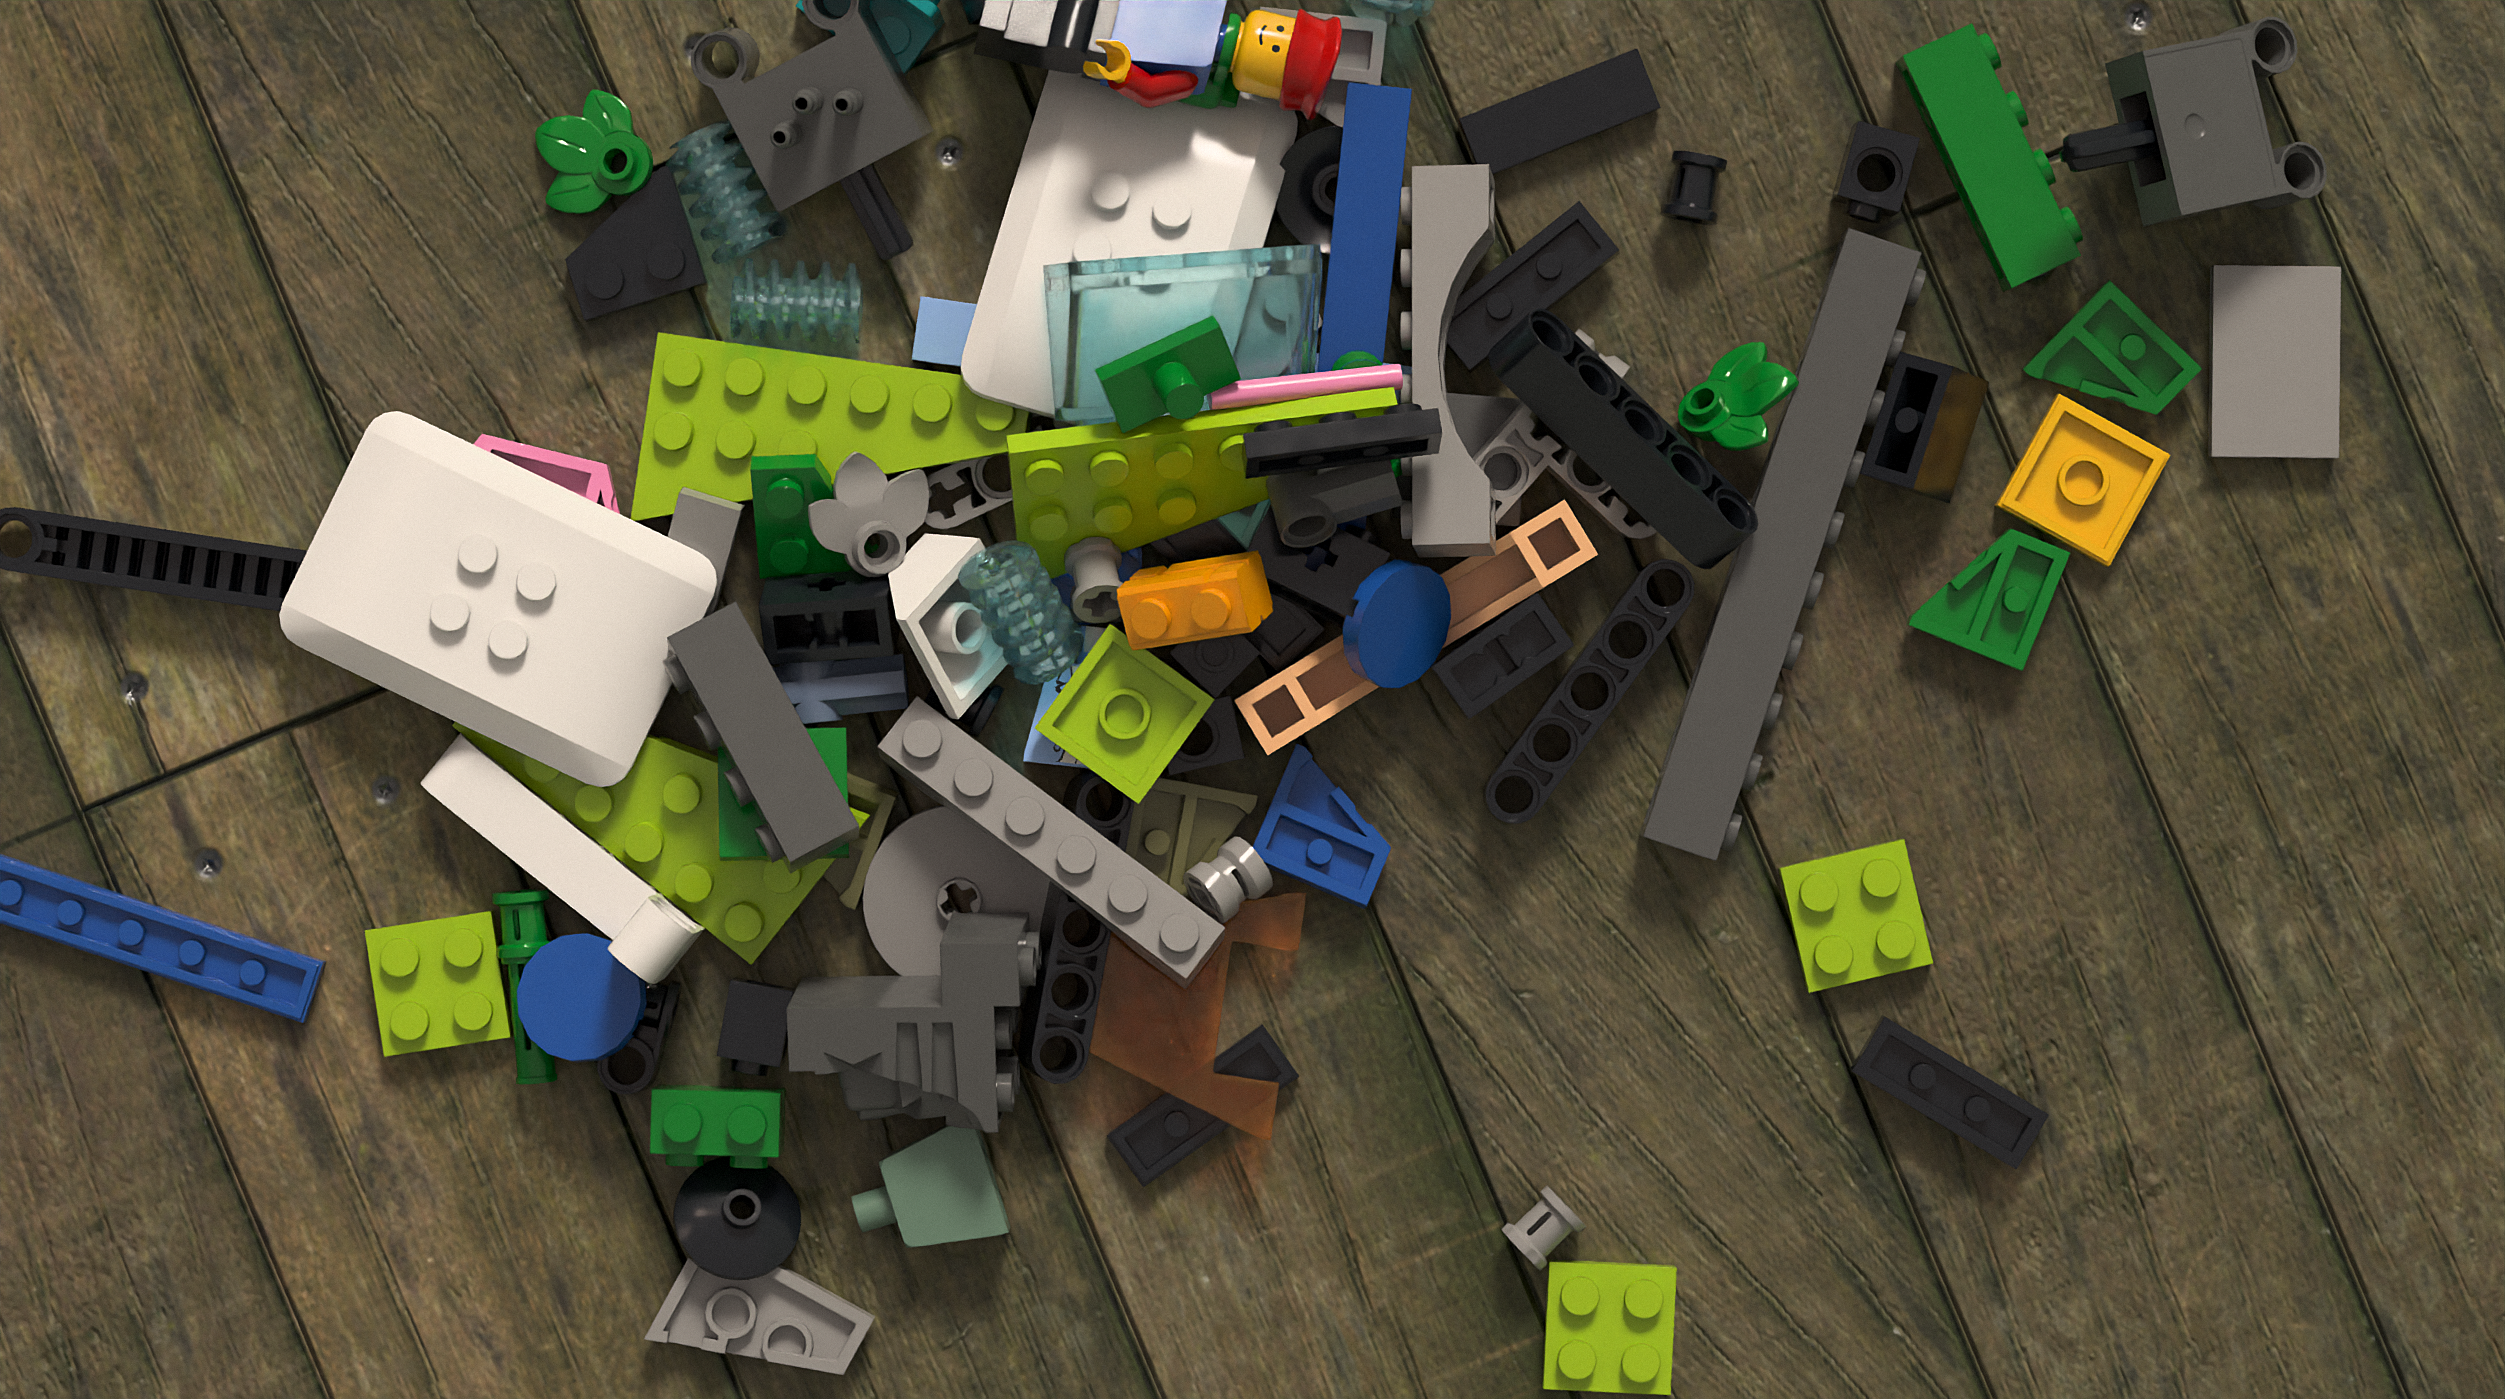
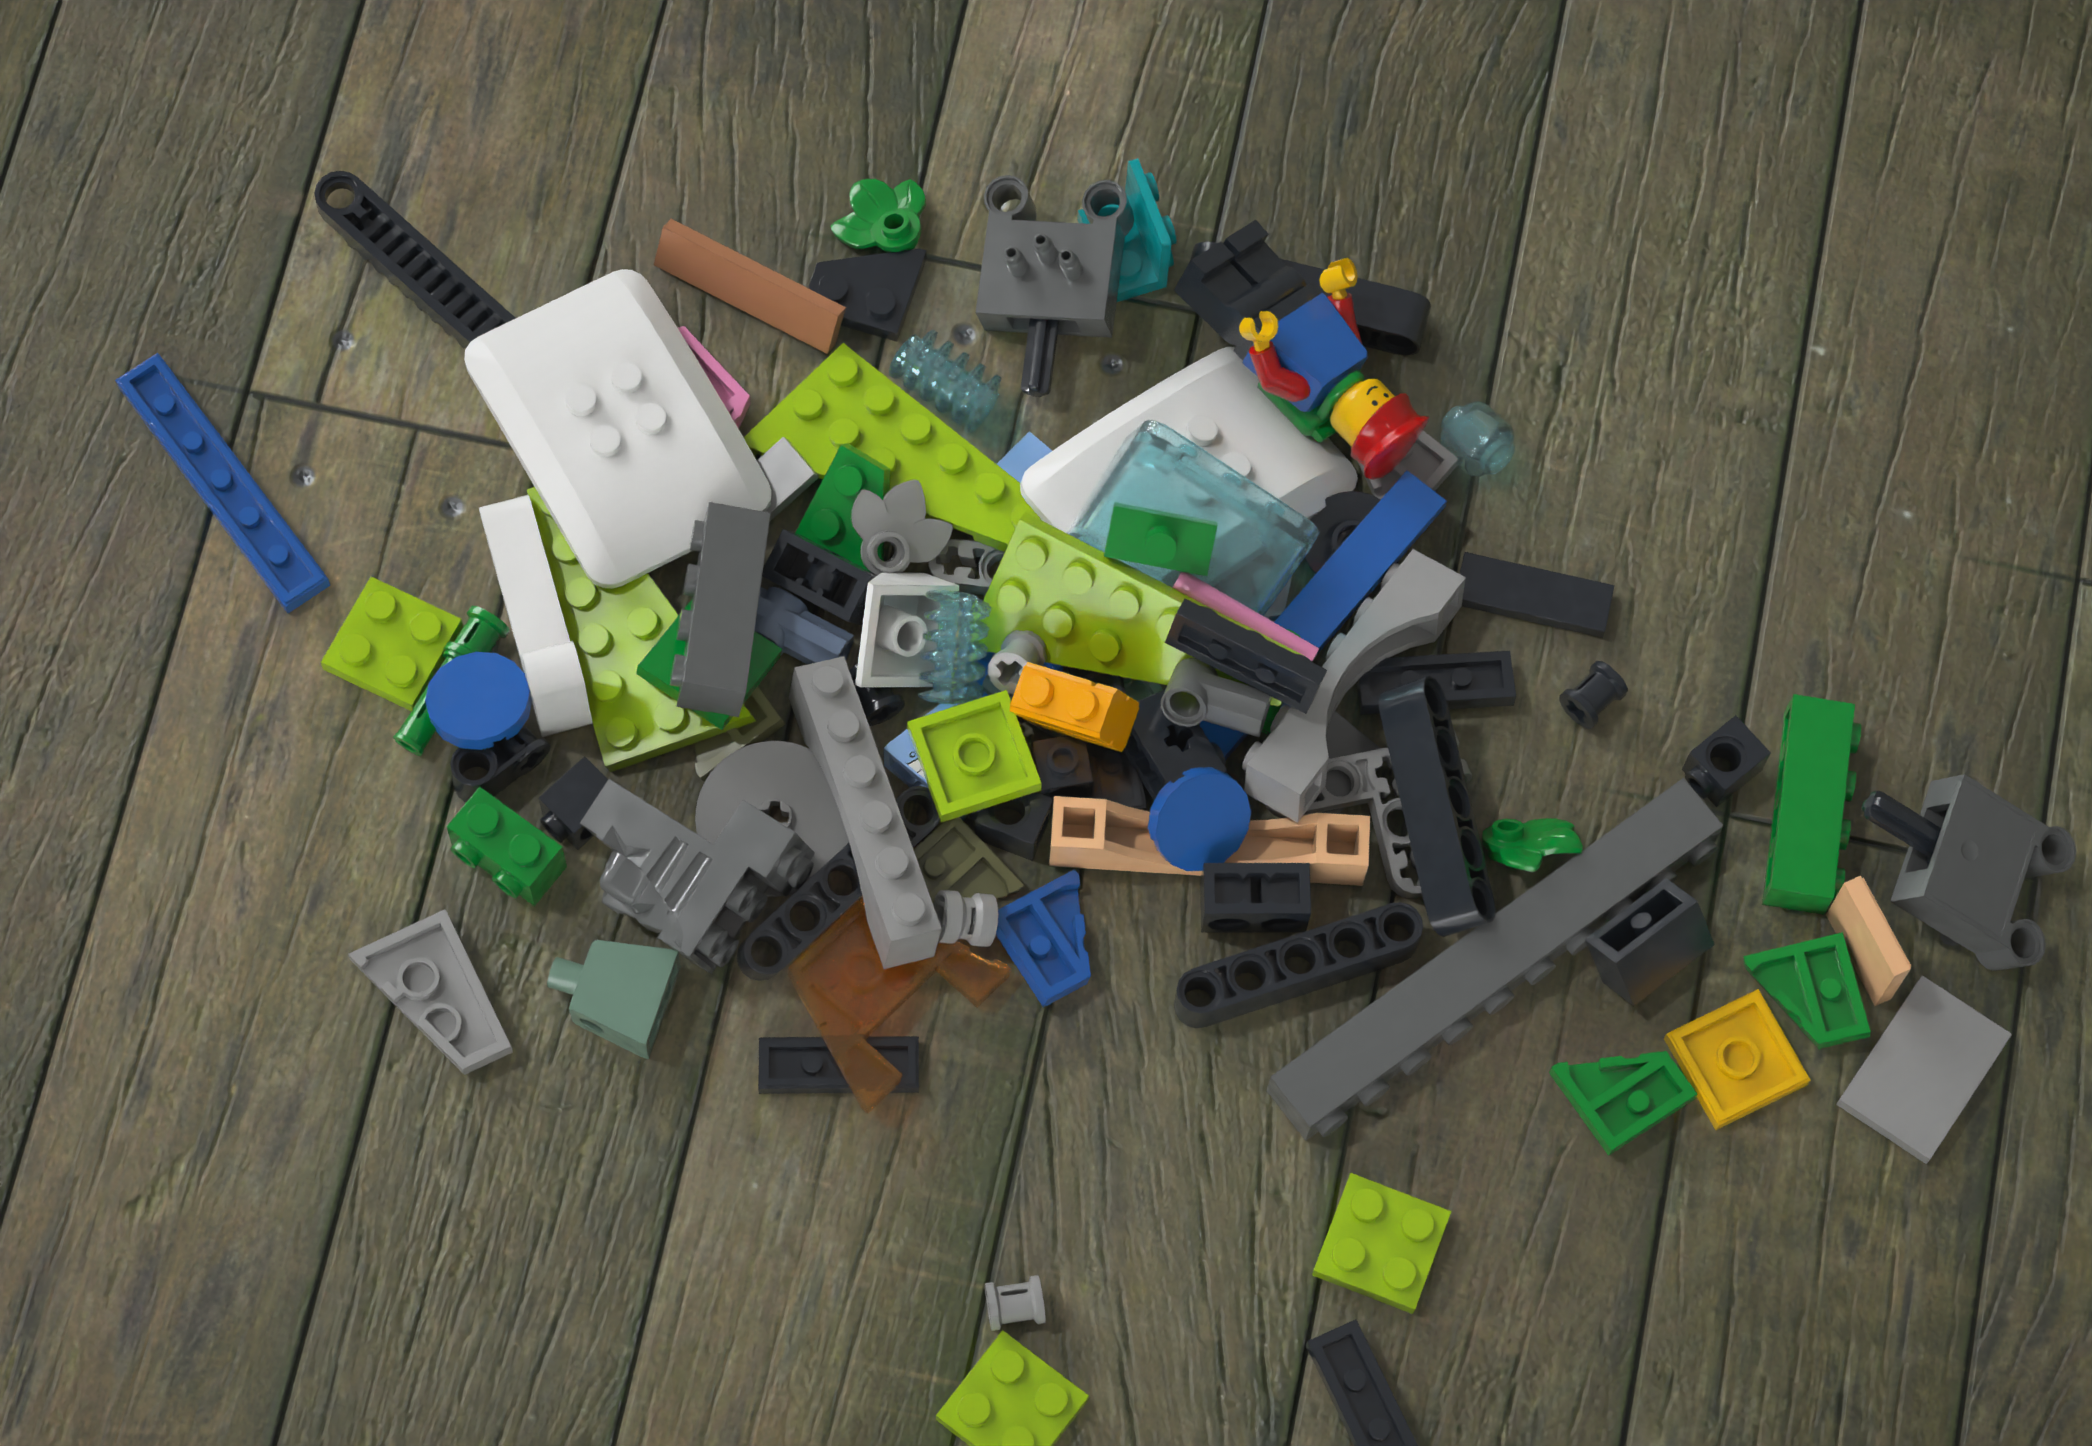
camera: 25 degrees right, 20 degrees down
clear light blue piece [666,119,785,264] -> none
black dish [673,1156,801,1280] -> none
none -> nougat tile [654,219,846,354]
none -> light nougat tile [1826,876,1911,1006]

